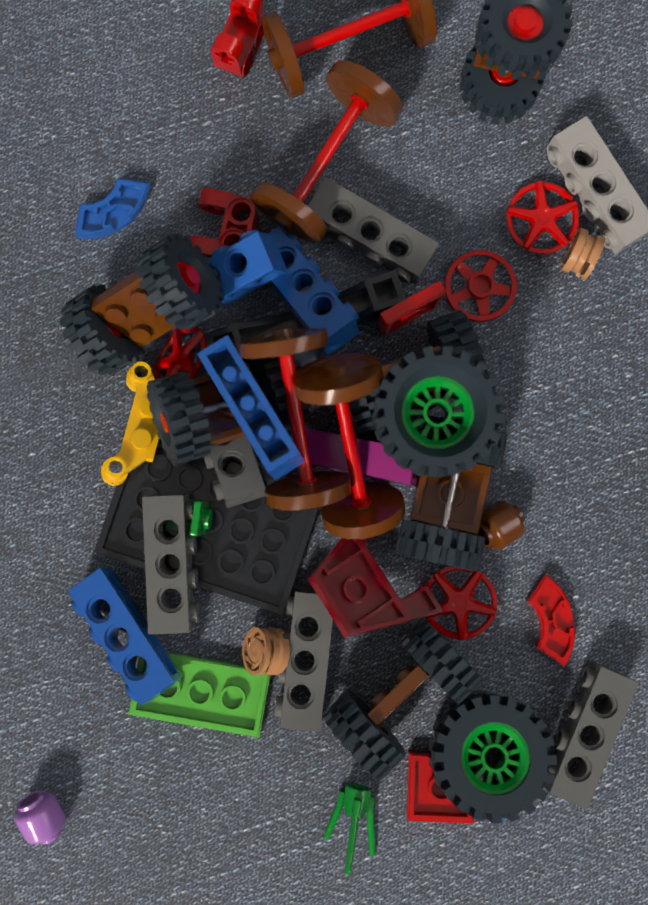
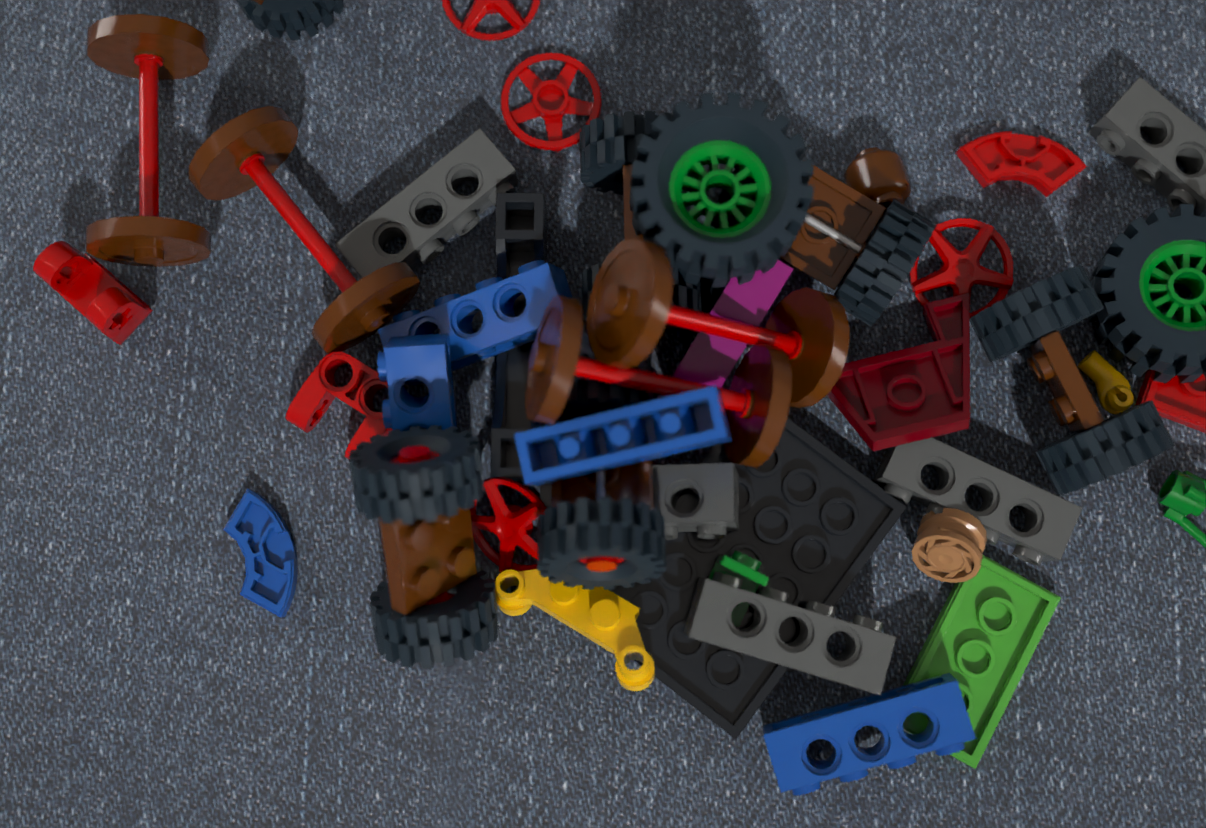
camera: 70 degrees left, 5 degrees down
red tile [376,281,446,336] -> none
none -> yellow arm [1077,350,1134,414]

